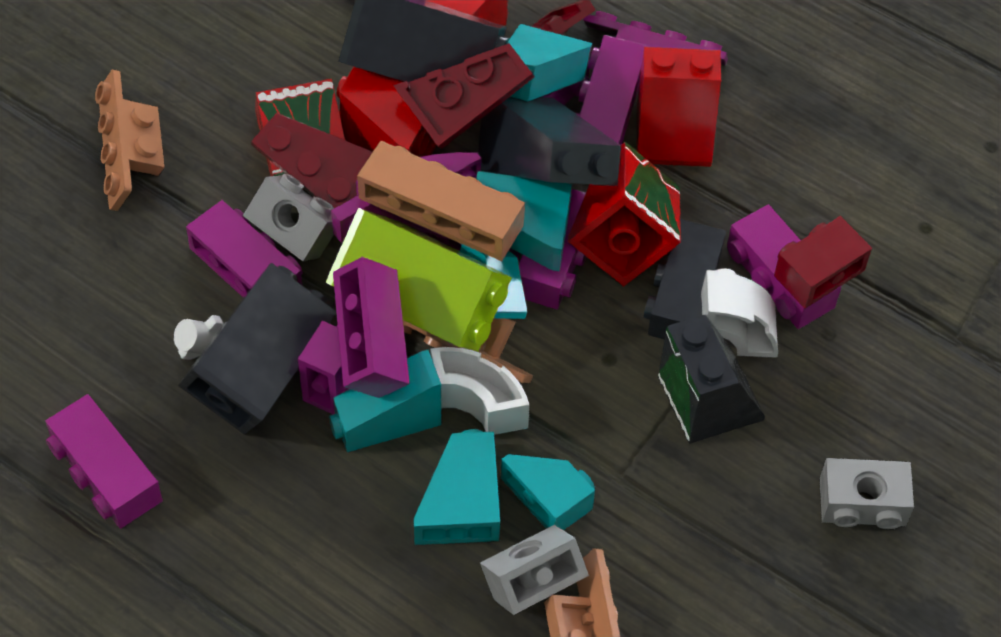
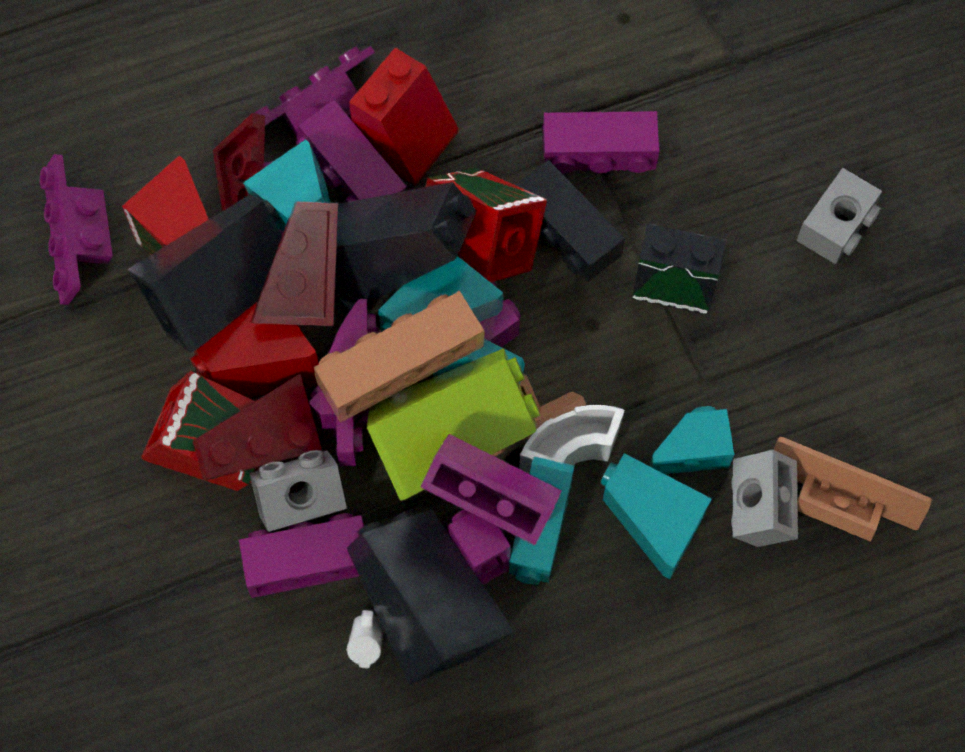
camera: 55 degrees left, 10 degrees up
nougat bracket [95,70,164,211] -> none
white brick [701,269,778,357] -> none
dark red brick [774,216,872,309] -> none

